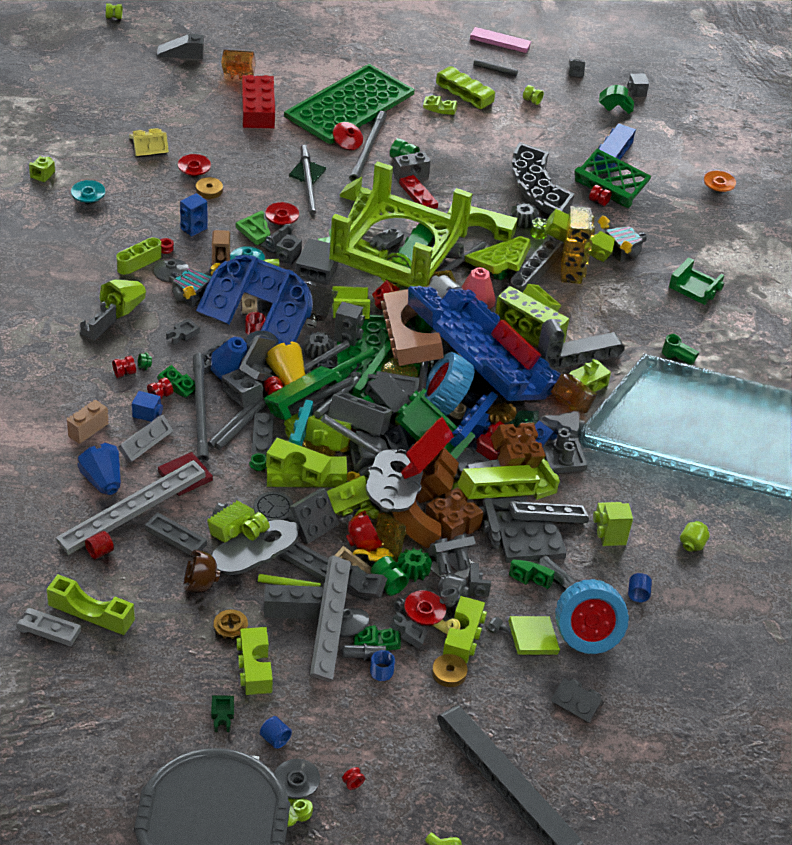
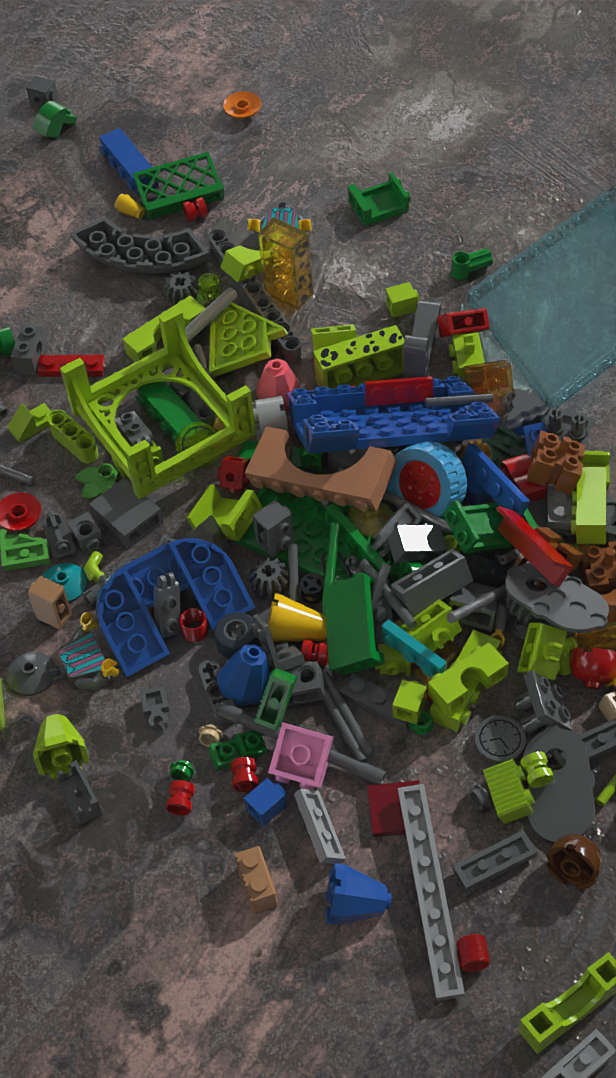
camera: 50 degrees left, 10 degrees up
none -> yellow cone [115,194,145,219]
none -> dark grey hinge [153,572,181,639]
none -> light grey axle [185,287,237,342]
none -> tan plate [198,724,223,747]
none -> green brick [254,668,297,730]
none -> bright pink plate [268,722,333,790]
none -> lime brick [385,282,419,318]
none -> lime brick [393,679,427,724]
none -> dark grey piece [425,394,493,407]
none -> red brick [437,308,490,338]

